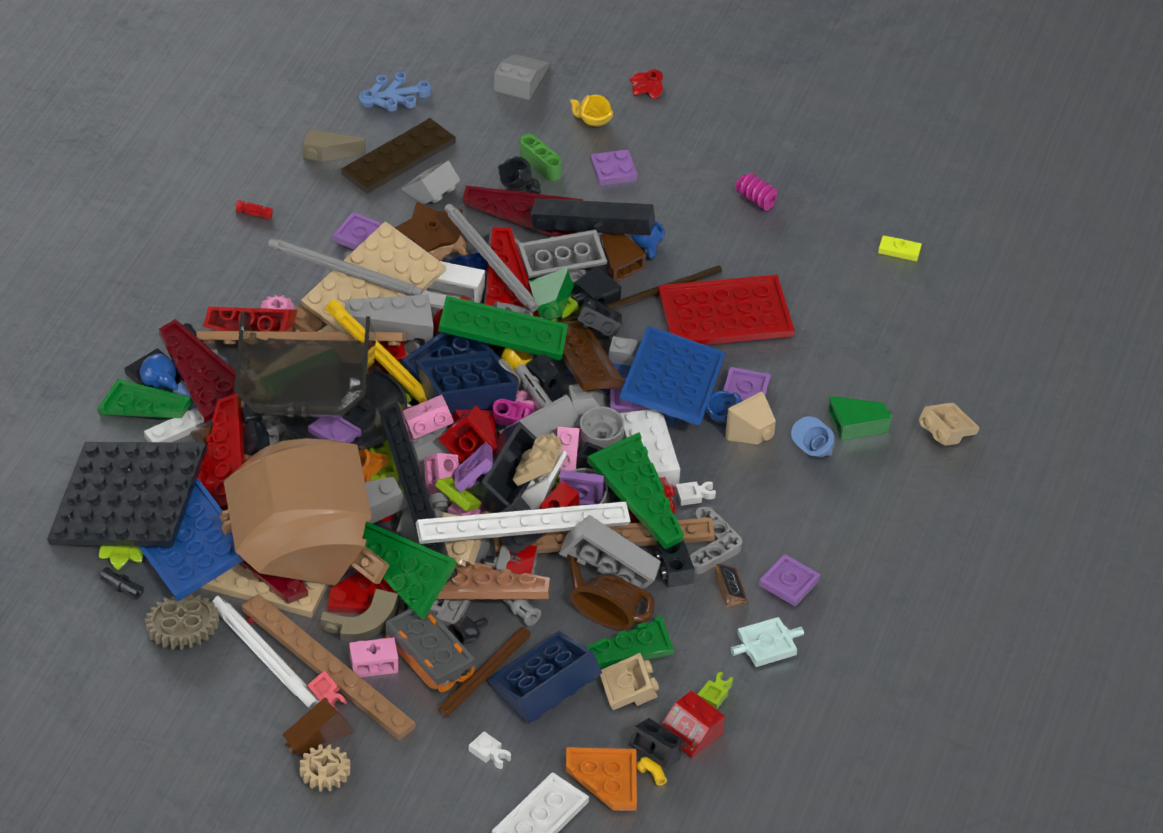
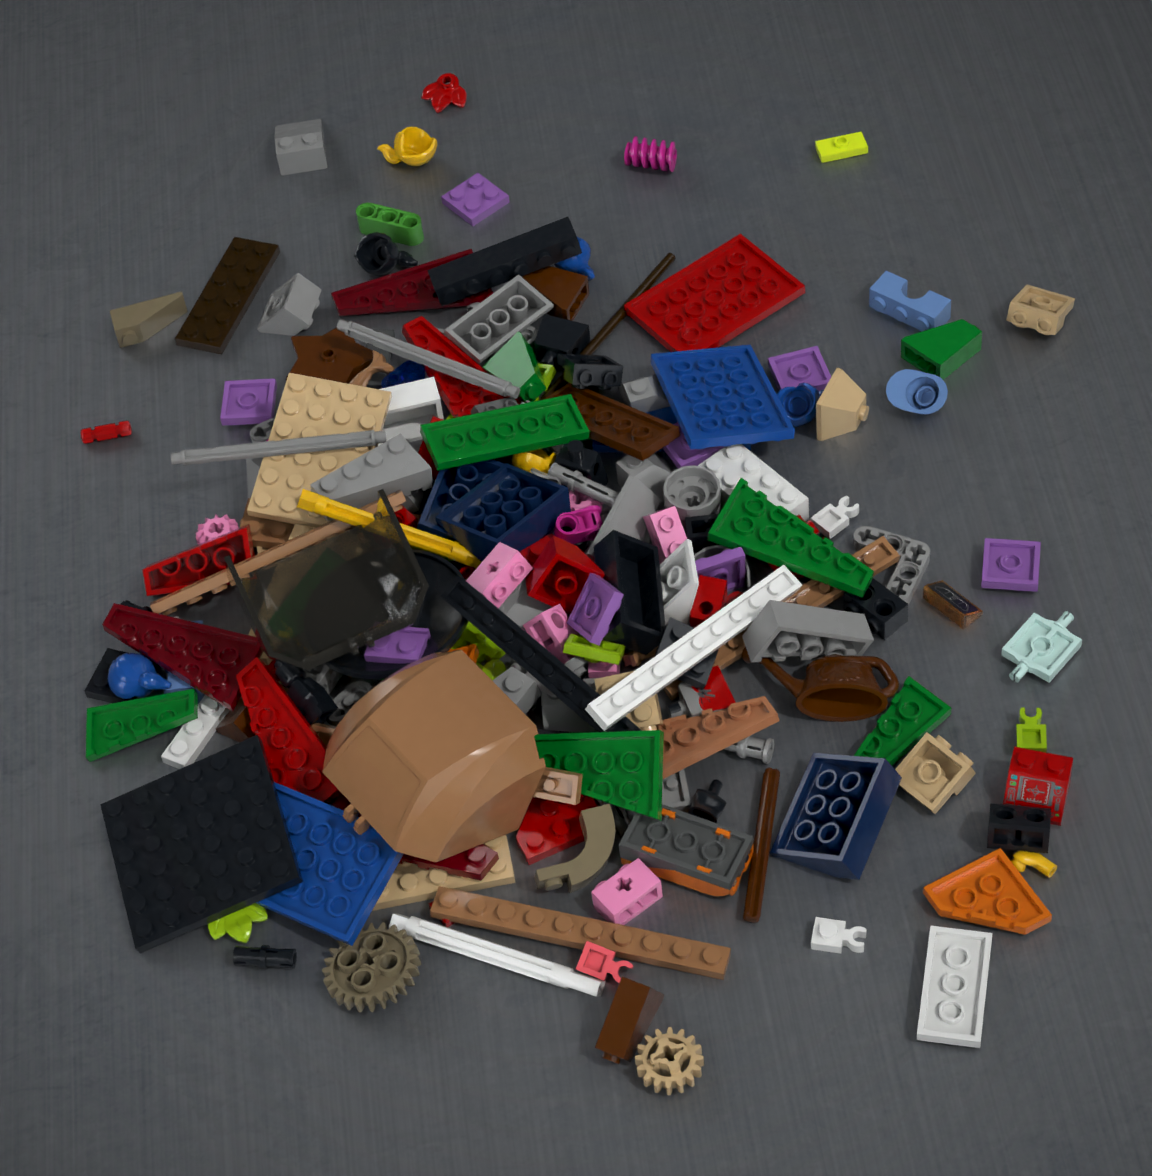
camera: 20 degrees left, 5 degrees up
medium blue plant [359,71,431,111] -> none
tan plate [513,433,563,486] -> none
none -> medium blue arch [869,271,951,332]

